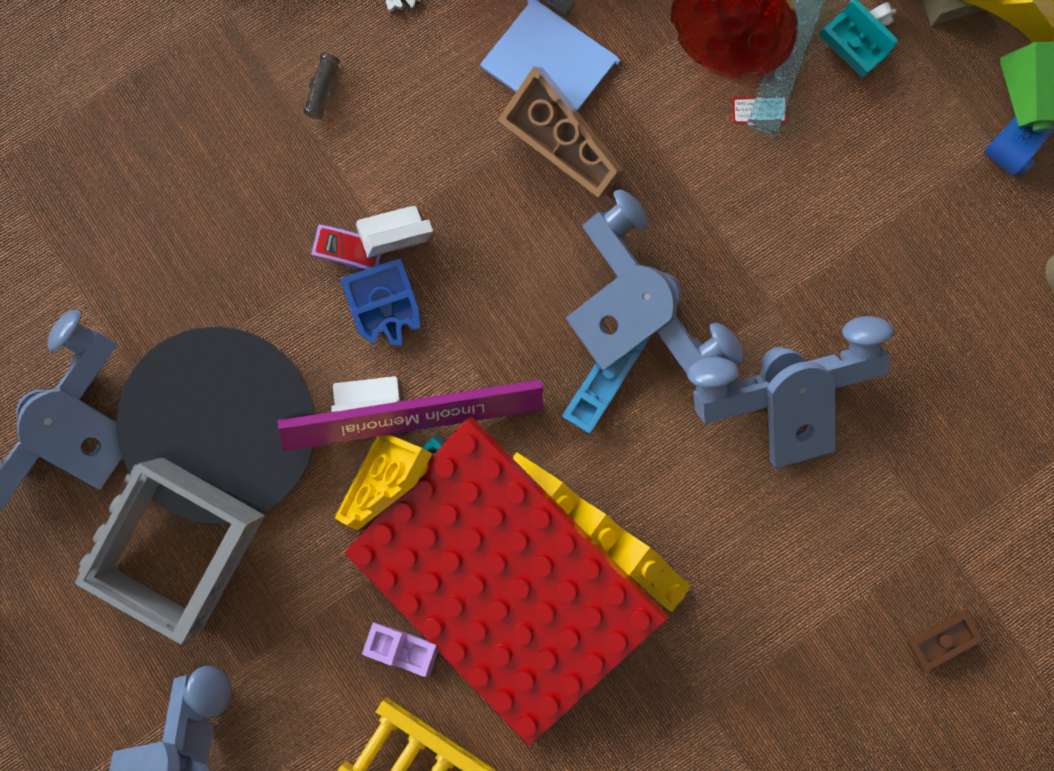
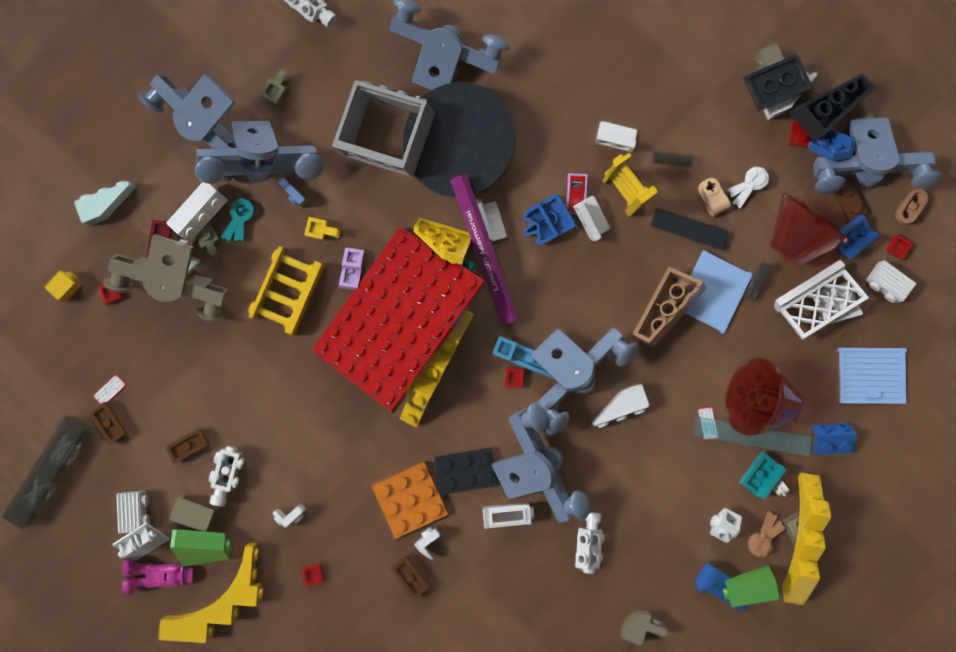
camera: 75 degrees right, 5 degrees up
none -> olive plate [260,69,290,105]
none -> medium blue plate [277,177,308,208]
none -> yellow plate [304,217,341,240]
none -> orange plate [372,461,448,539]
none -> white plate [414,527,441,560]
none -> black plate [434,447,498,495]
none -> white window [483,502,534,529]
none -> red tile [504,368,525,388]
none -> white brick [575,512,604,573]
none -> white slope [592,384,649,428]
none -> white panel [595,121,637,152]
none -> yellow fence [602,153,658,217]
none -> black tile [650,208,729,250]
none -> light nougat piece [698,178,731,217]
none -> white brick [710,507,742,543]
none -> nougat piece [748,511,786,557]

